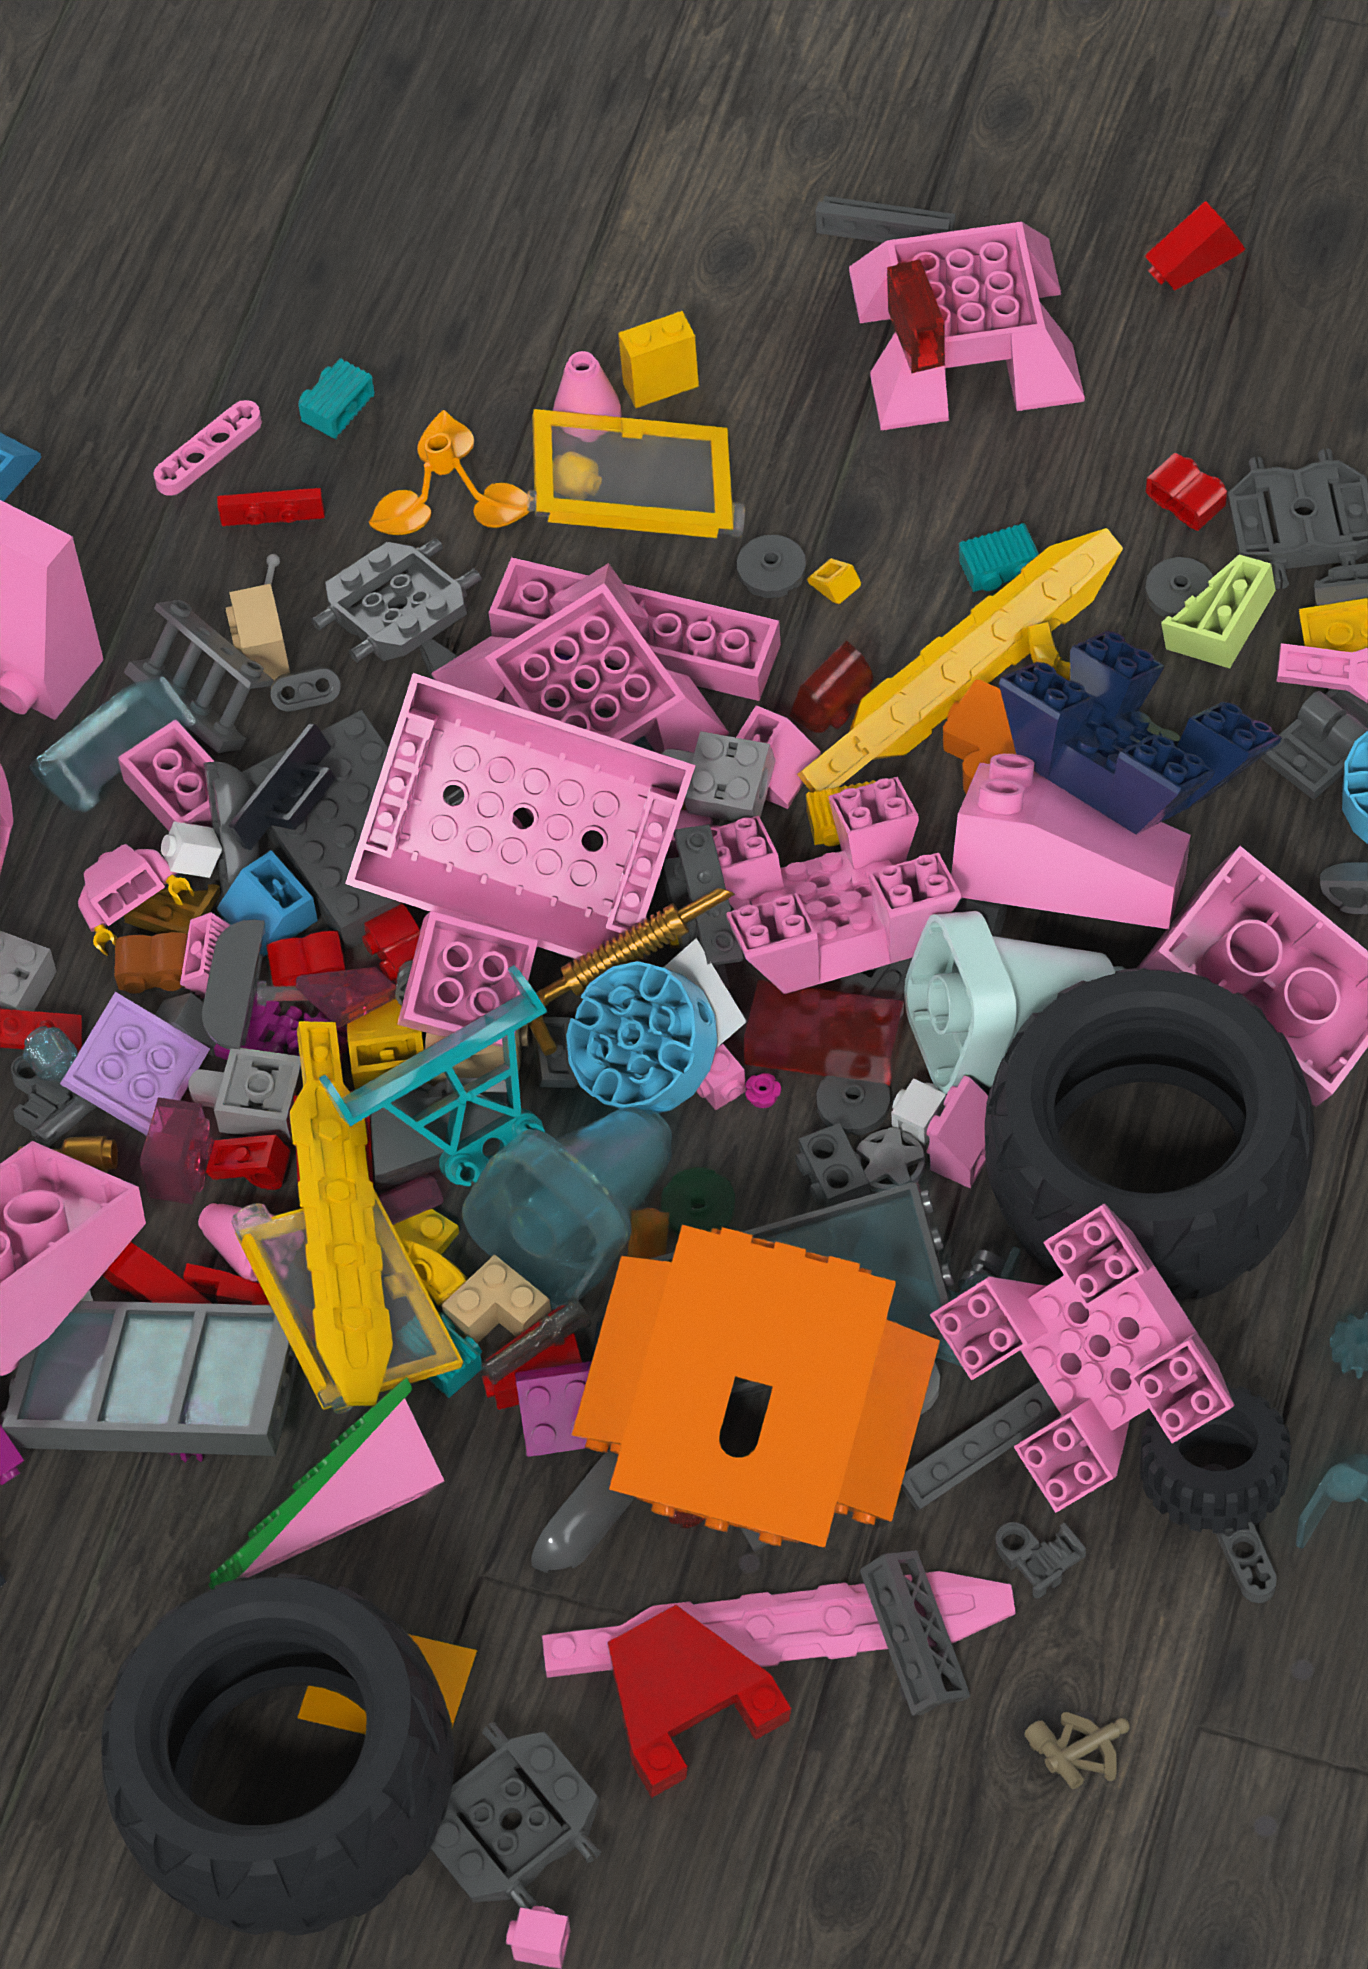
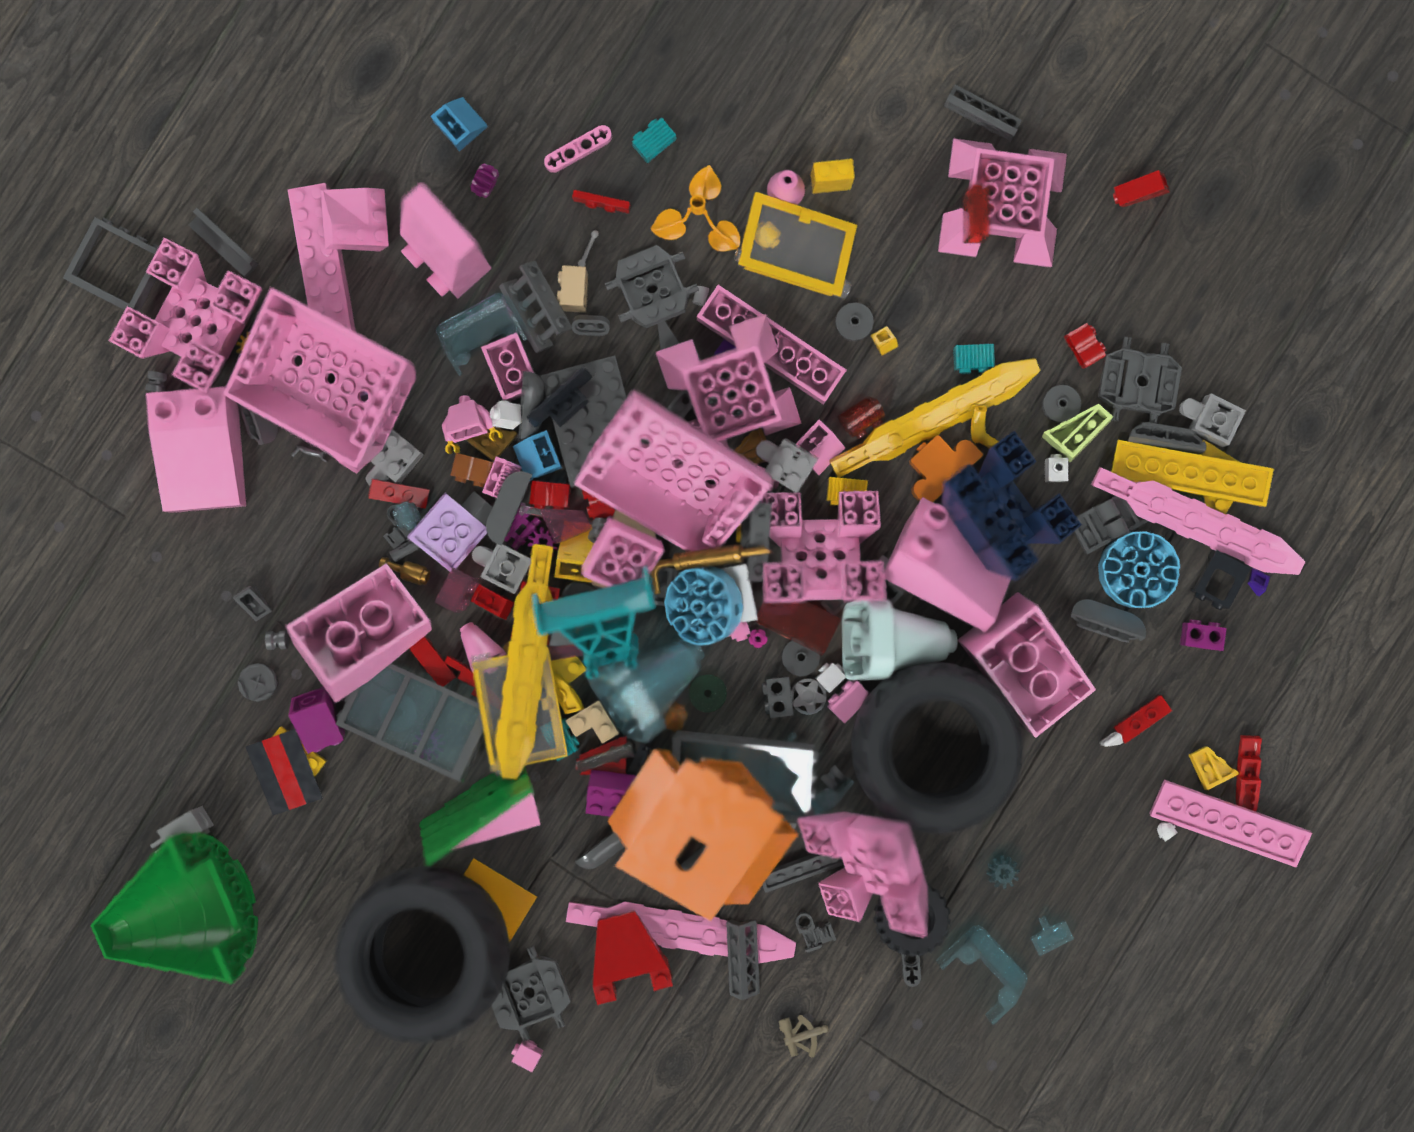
camera: 10 degrees right, 30 degrees up
none -> magenta gear [471,163,499,198]
none -> light grey hinge [693,286,709,306]
none -> white brick [1045,454,1068,482]

